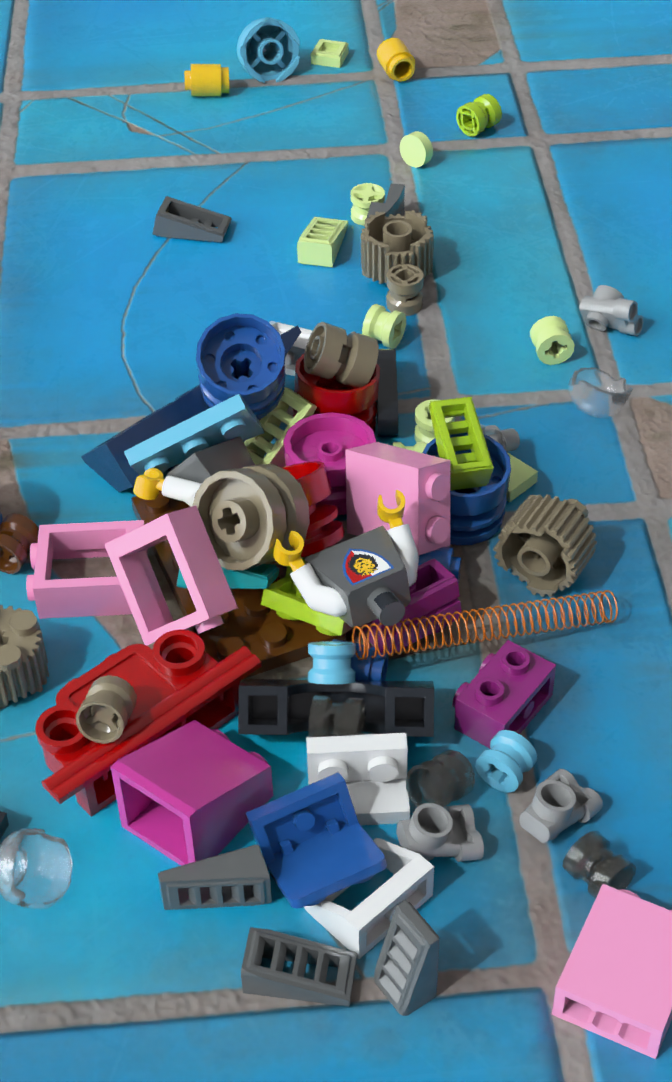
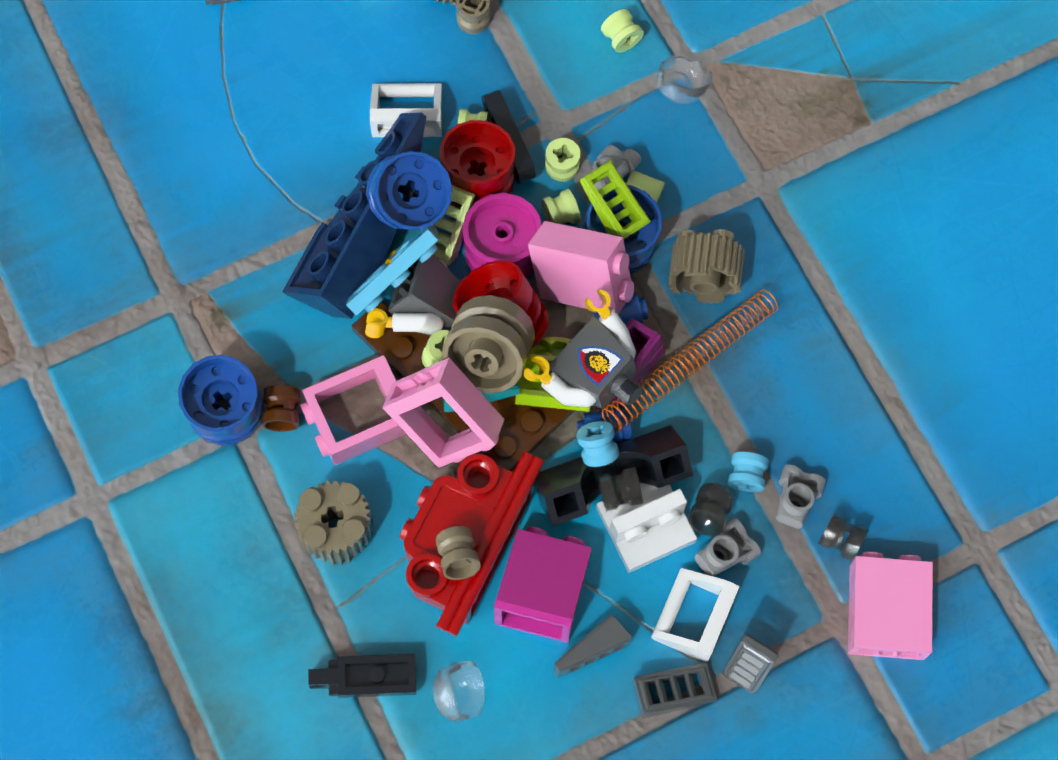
camera: 25 degrees left, 25 degrees up
blue bracket [246,772,387,909] -> none
dark tan wheel [304,322,379,389] -> none
yellowish green wheel [362,304,406,349] -> none
magenta brick [452,640,556,749] -> none

